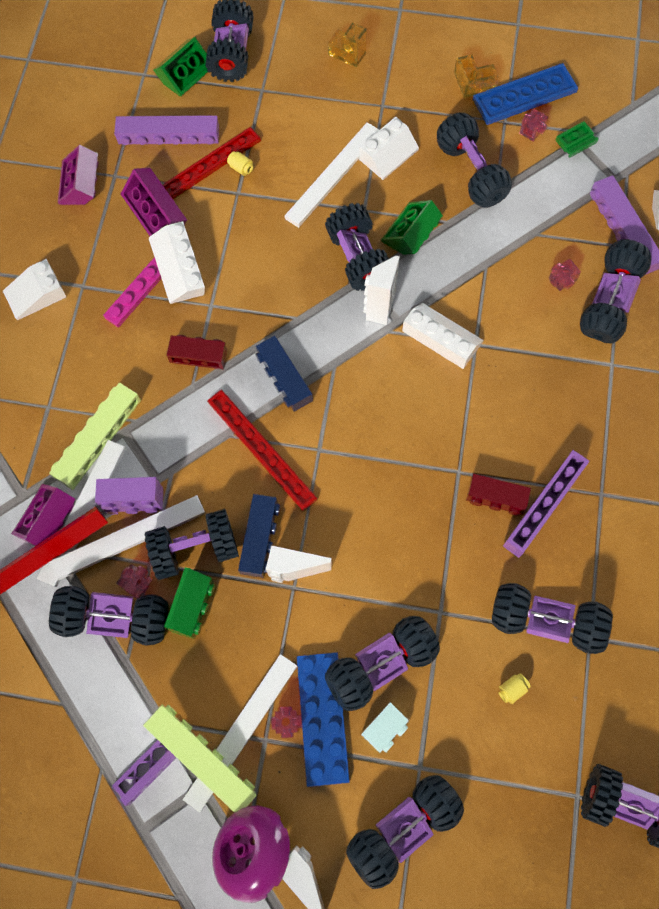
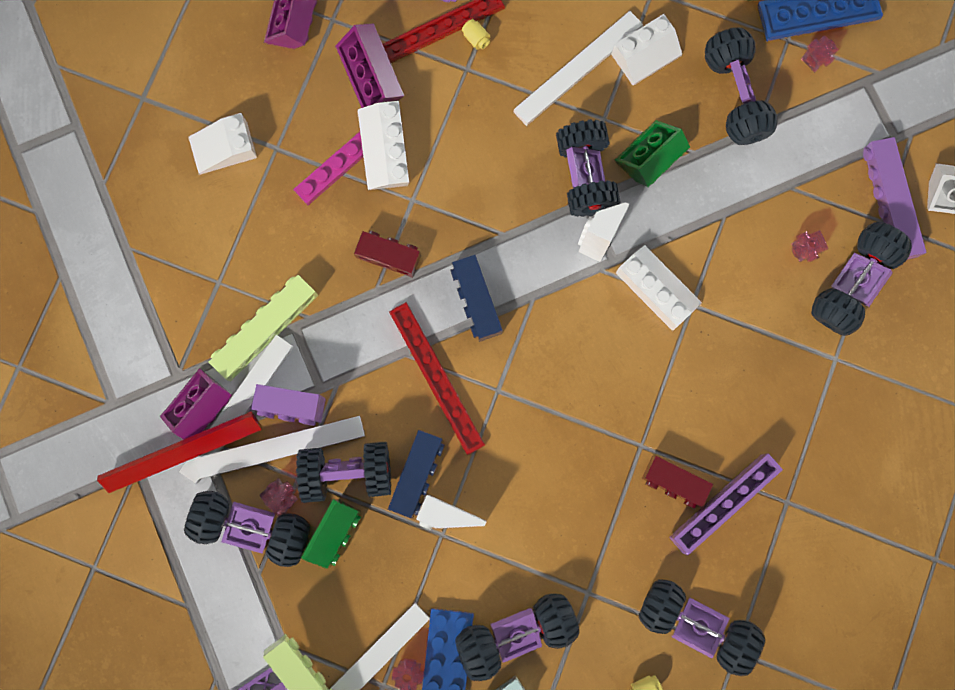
camera: 10 degrees right, 10 degrees up
green plate [555,121,599,158] -> none

